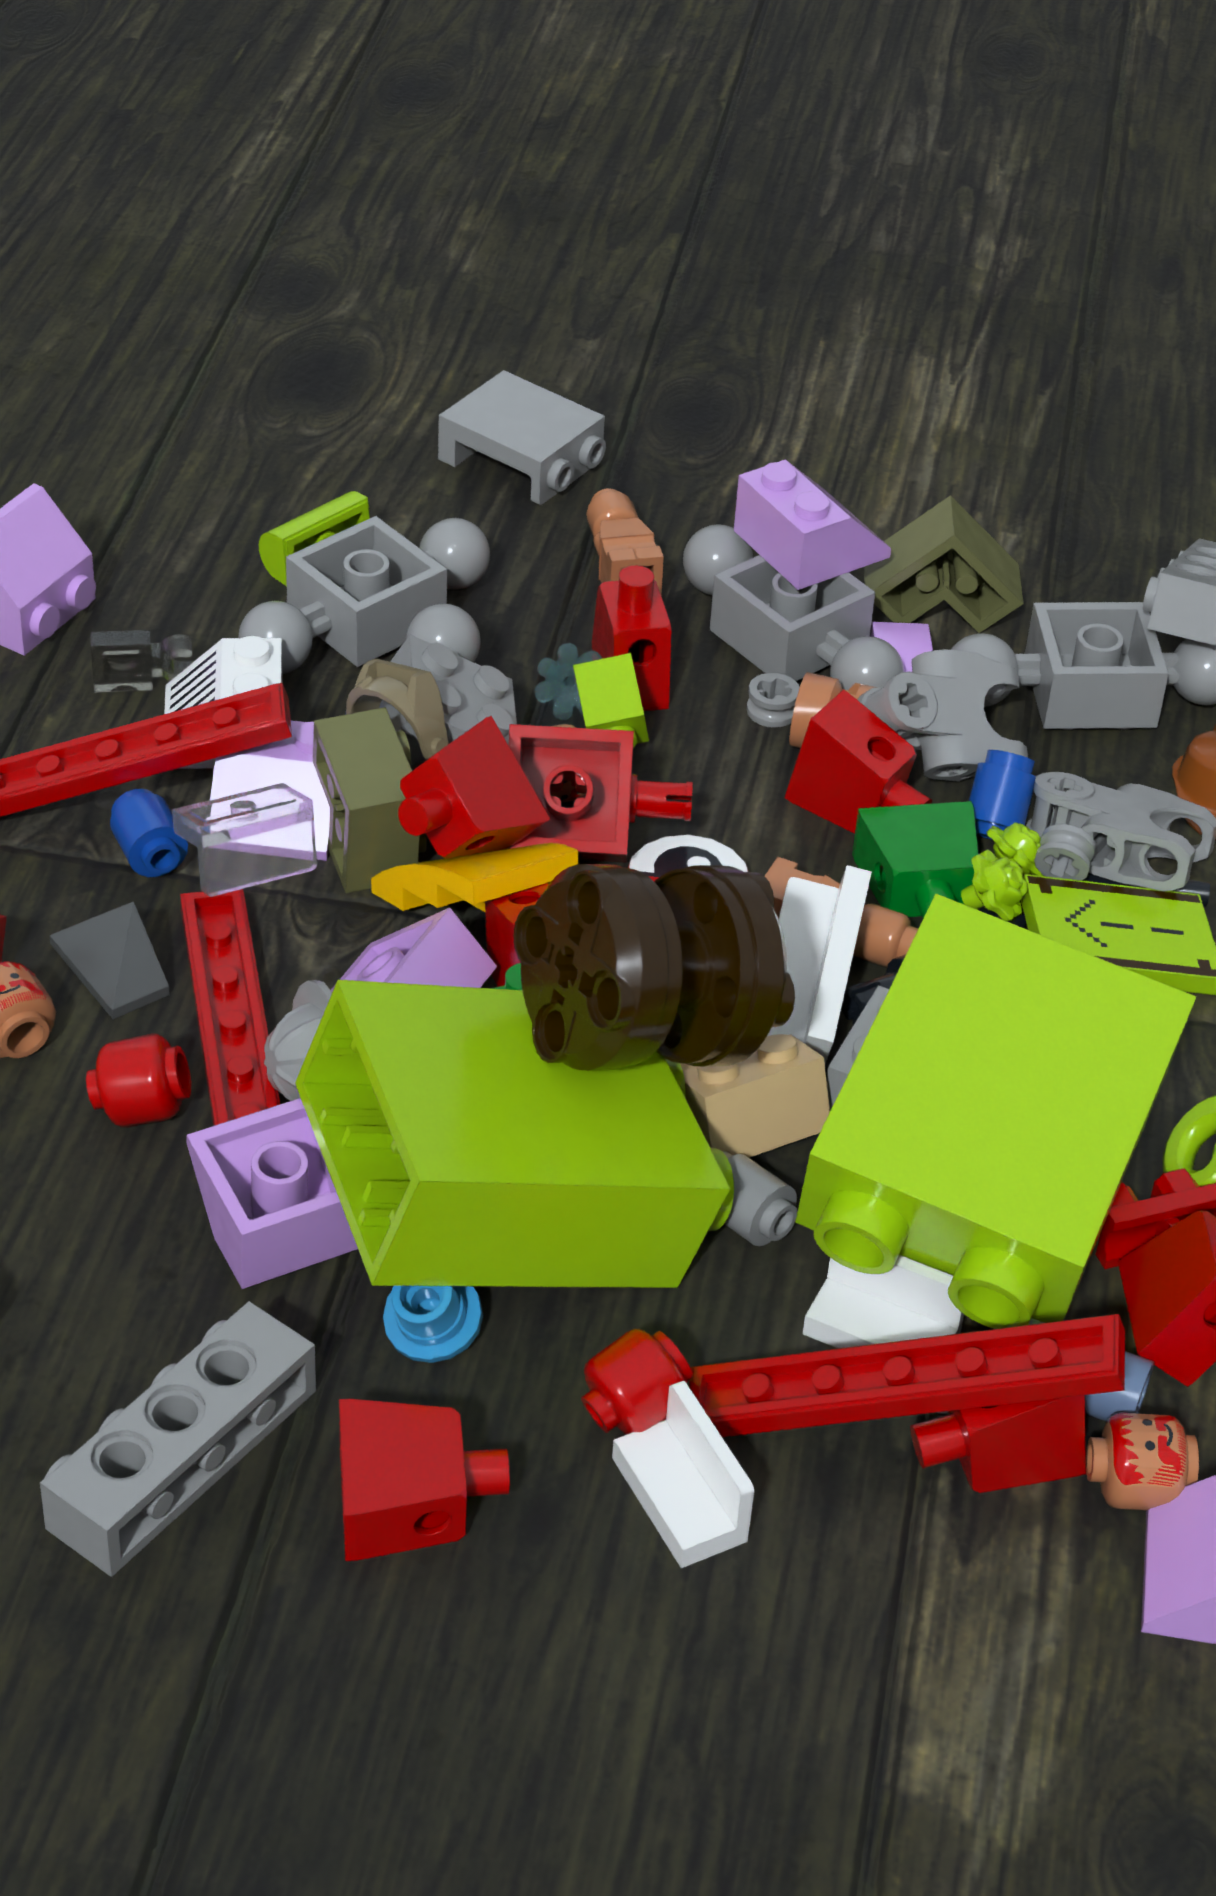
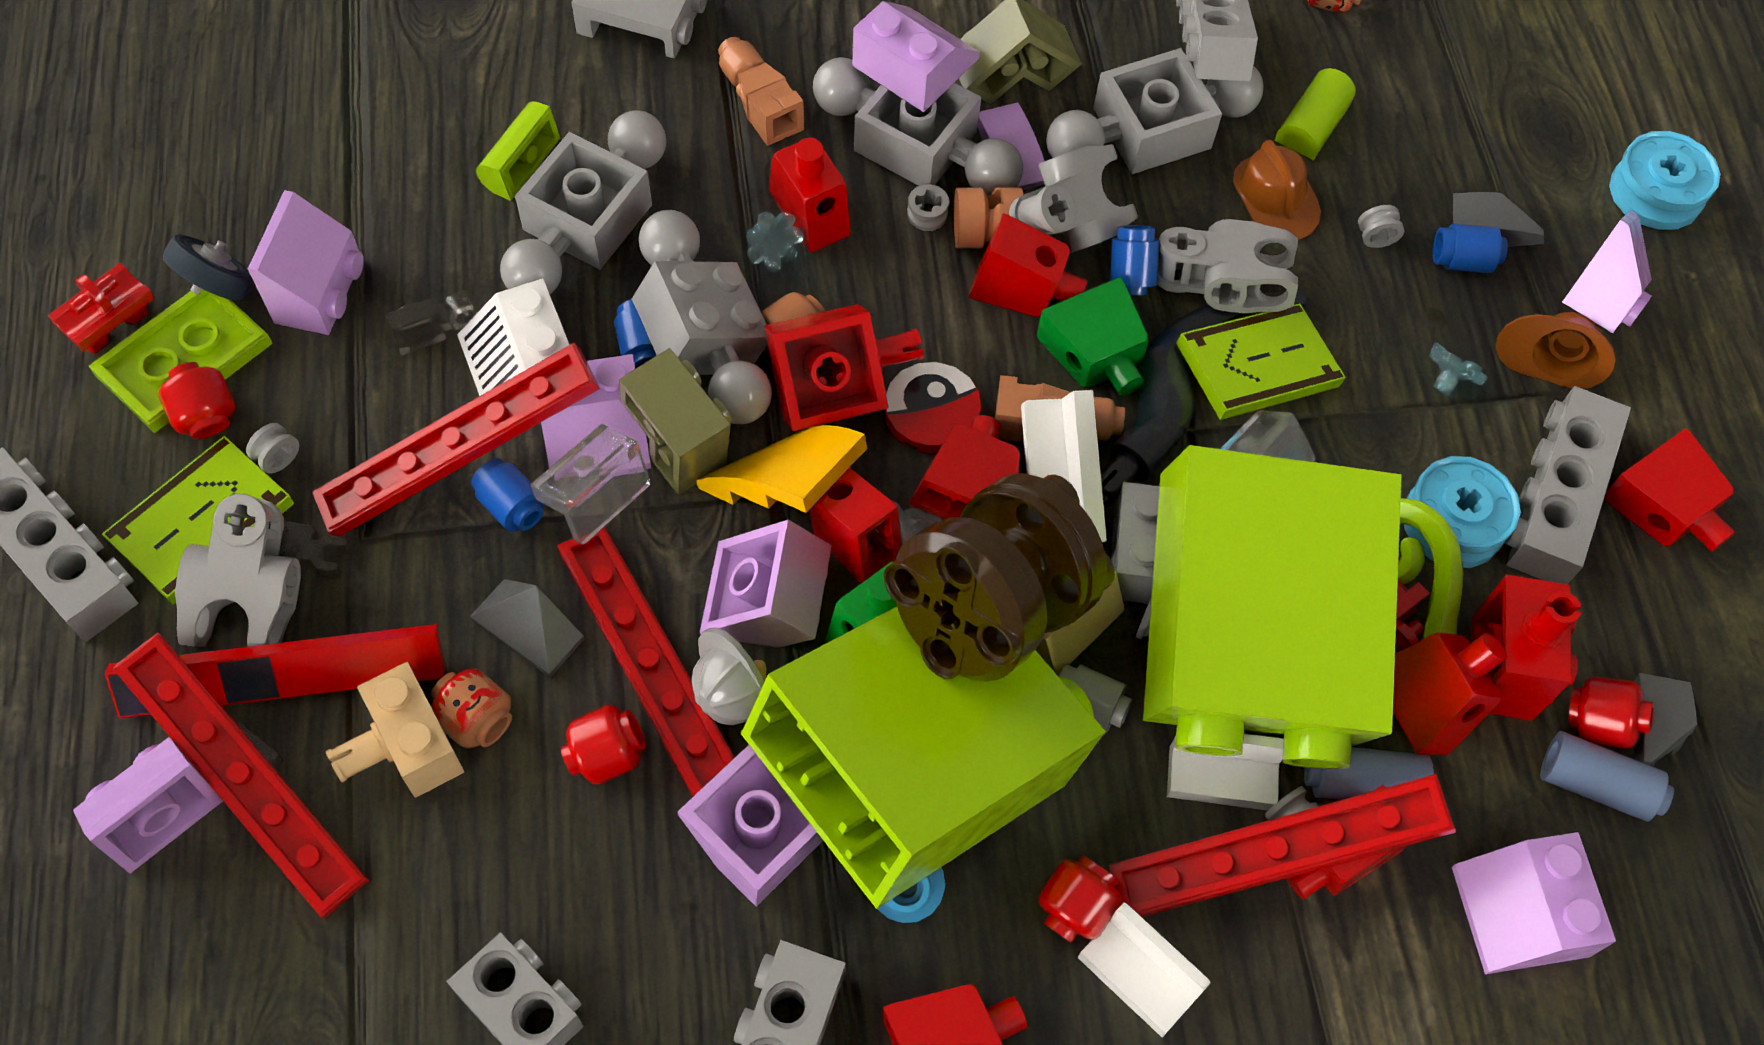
camera: 20 degrees left, 20 degrees up
dark tan helmet [346,658,449,760] -> none
red torso [398,716,551,859] -> none
lime brick [573,653,649,747] -> none
lime plant [961,849,1028,922] -> none
lime plant [986,822,1044,876] -> none
light grey bush [1034,824,1096,881] -> none
nougat head [1086,1413,1199,1511] -> none

